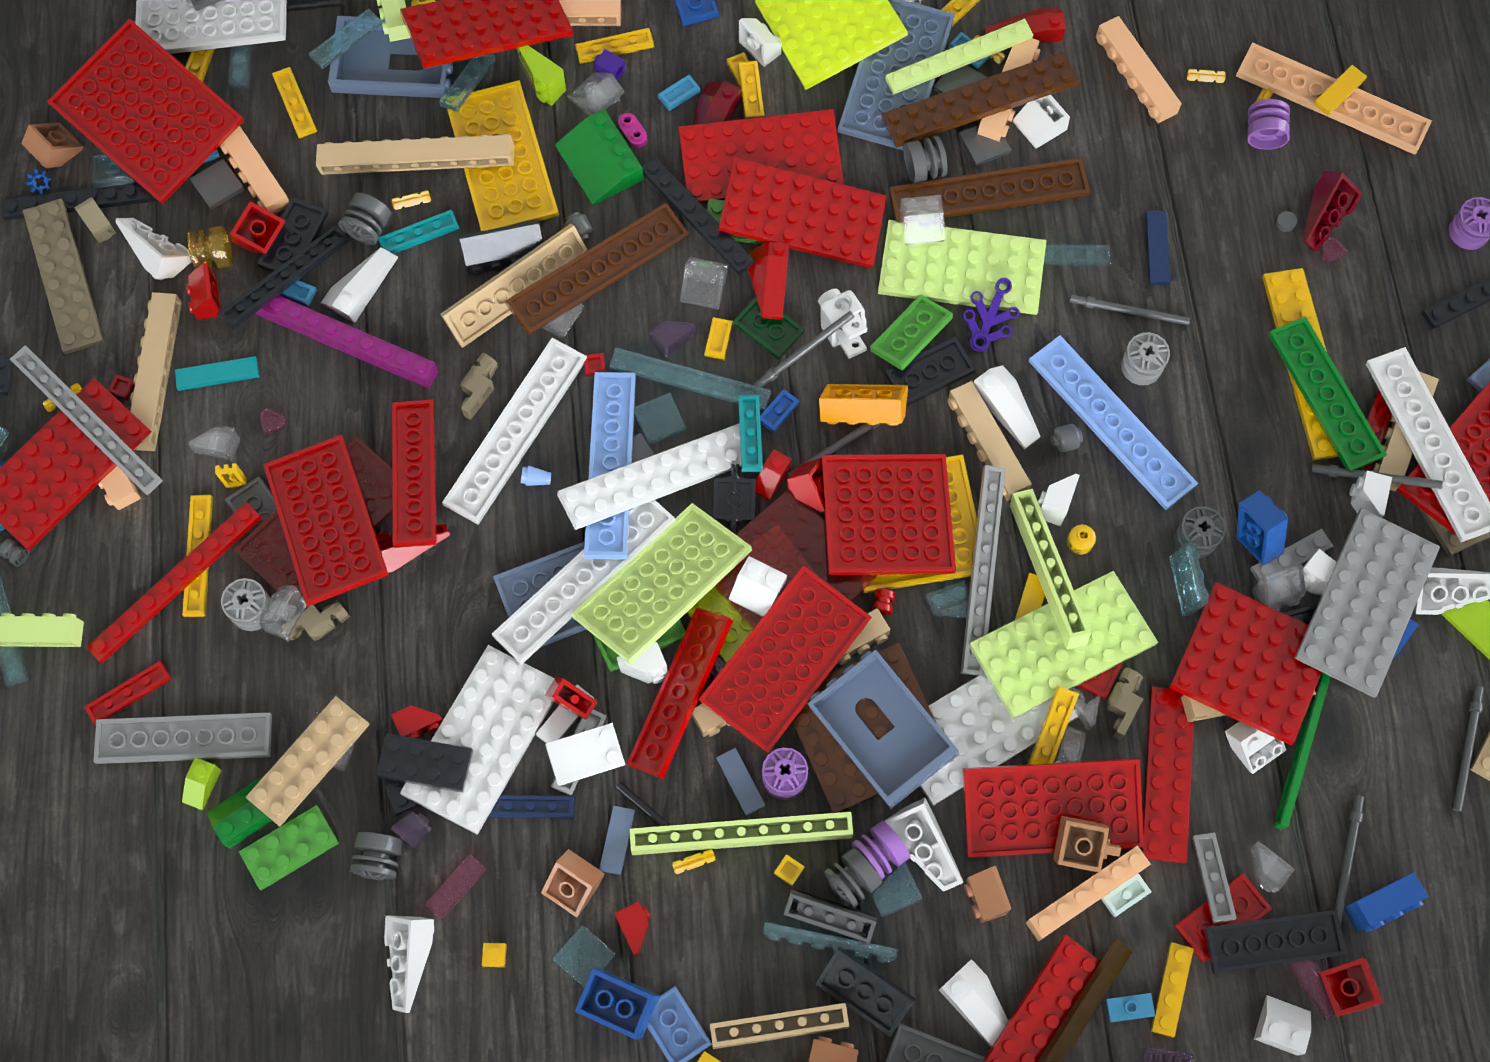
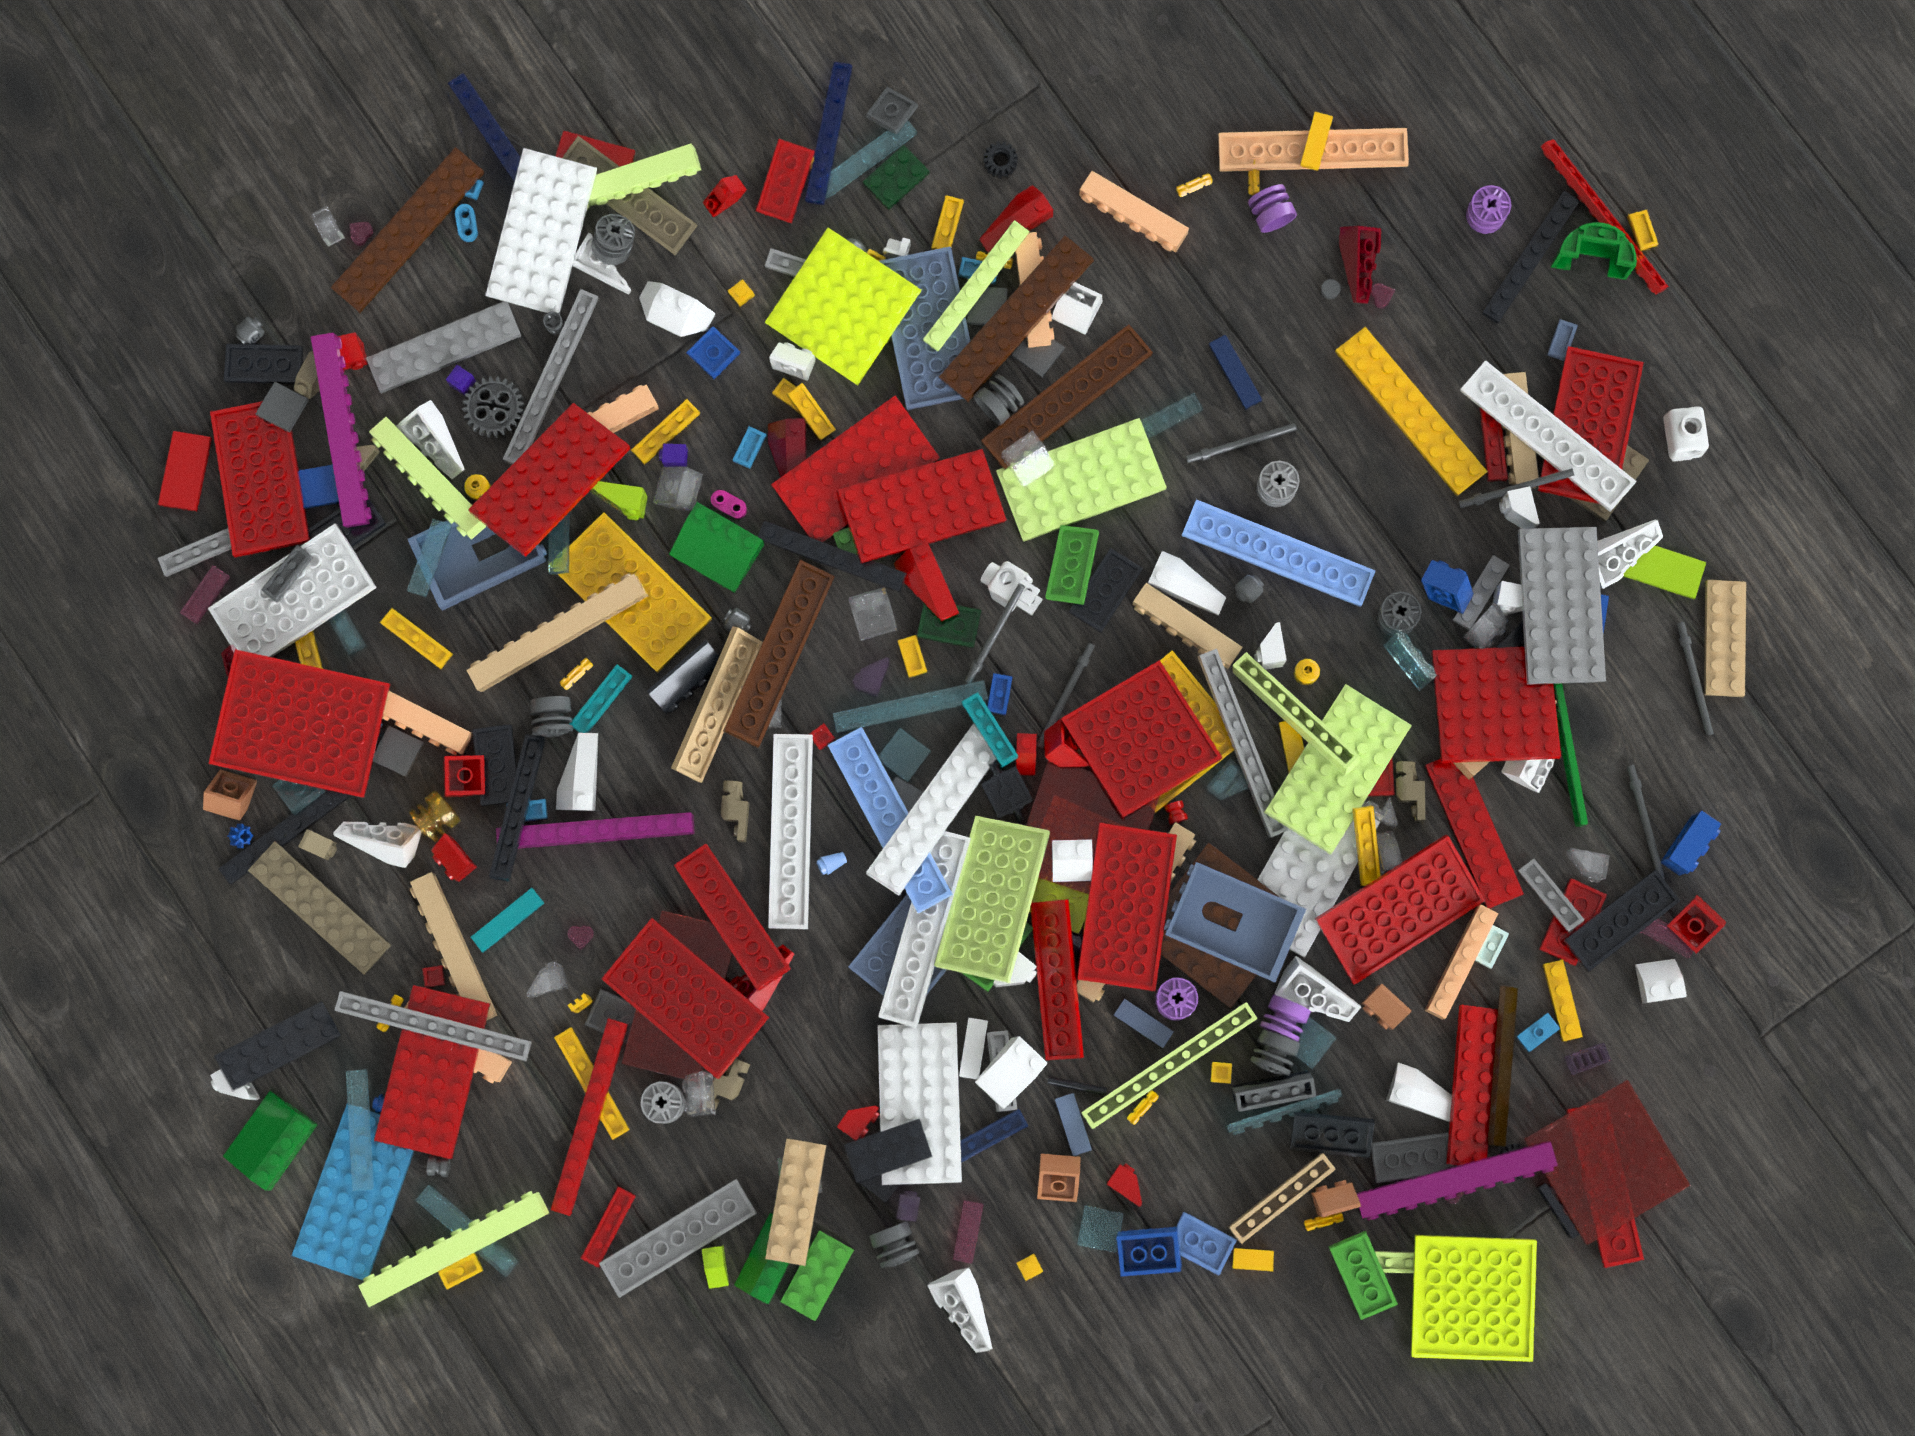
camera: 25 degrees left, 10 degrees up
red slope [544,677,598,720] -> none
light orange slope [819,384,908,426] -> none
dark purple plant [962,278,1020,352] -> none
medium nougat hinge [1053,816,1121,872] -> none
green plate [1268,316,1387,472] -> none

